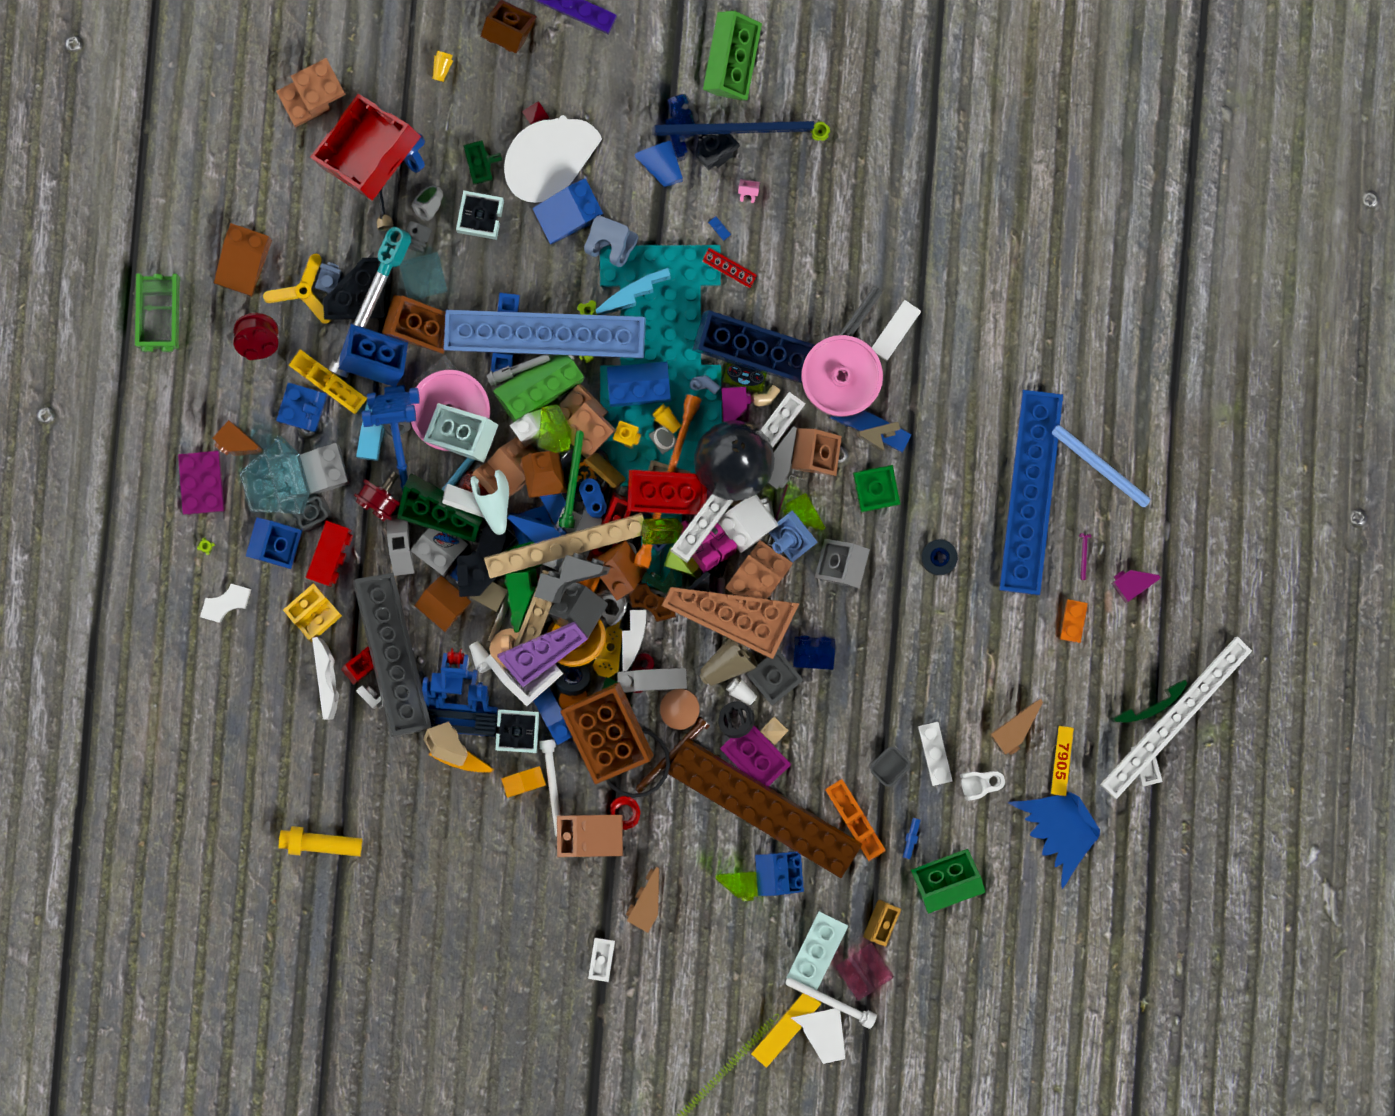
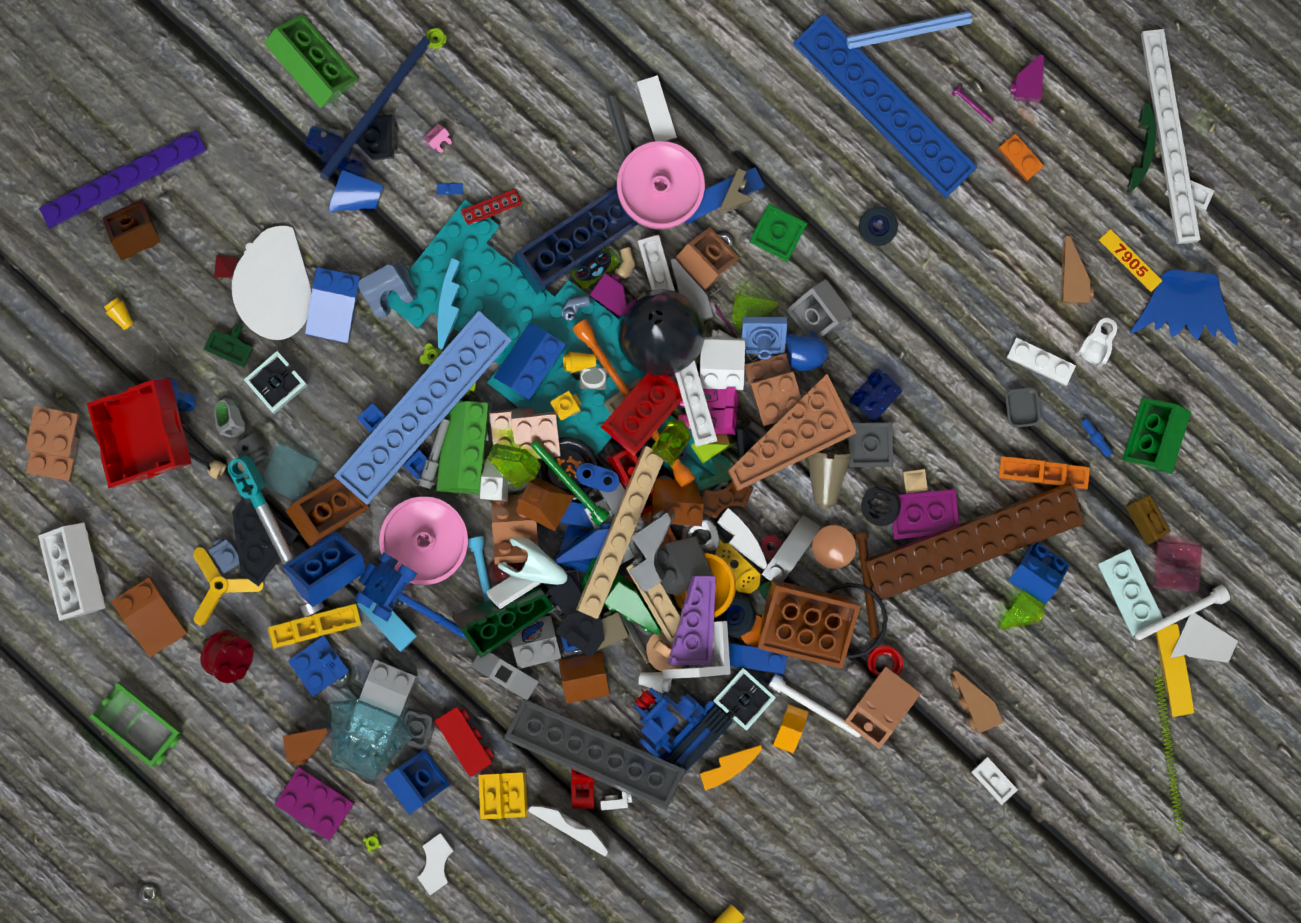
camera: 60 degrees left, 0 degrees up
dark red wheel [354,471,400,521] -> none
light aqua slope [423,403,498,463] -> none
tan slope [423,722,467,766] -> none
pearl gold slope [585,453,626,490] -> none
white cone [726,677,757,705] -> none
none -> white slope [38,523,105,621]
none -> blue piece [786,330,829,371]

